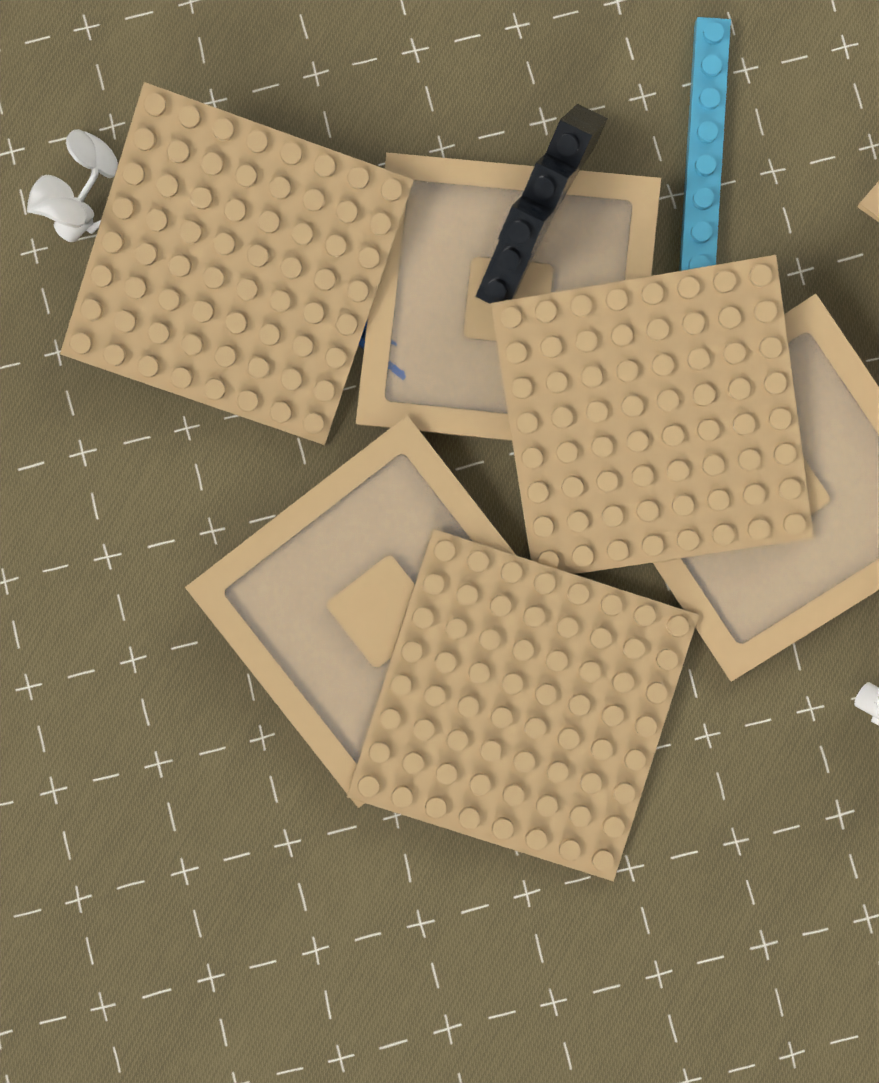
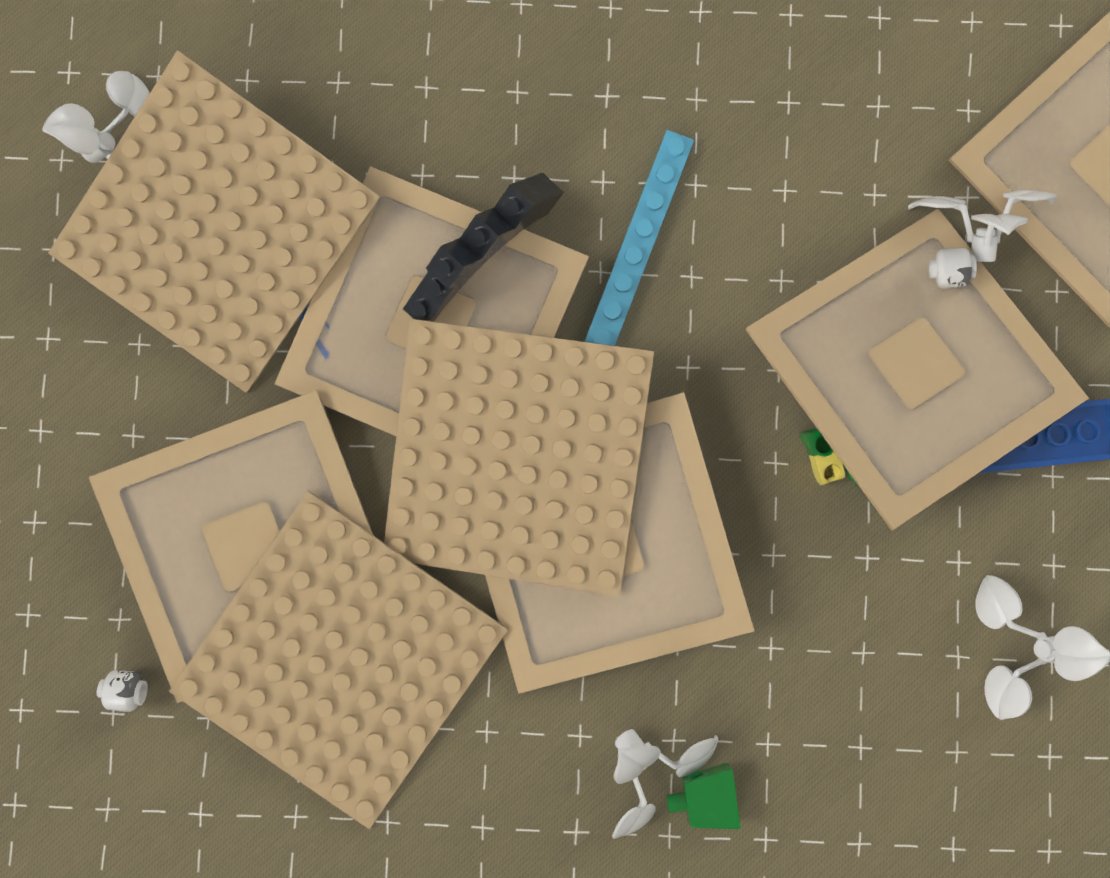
camera: 20 degrees right, 0 degrees up
none -> white head [97,670,148,712]

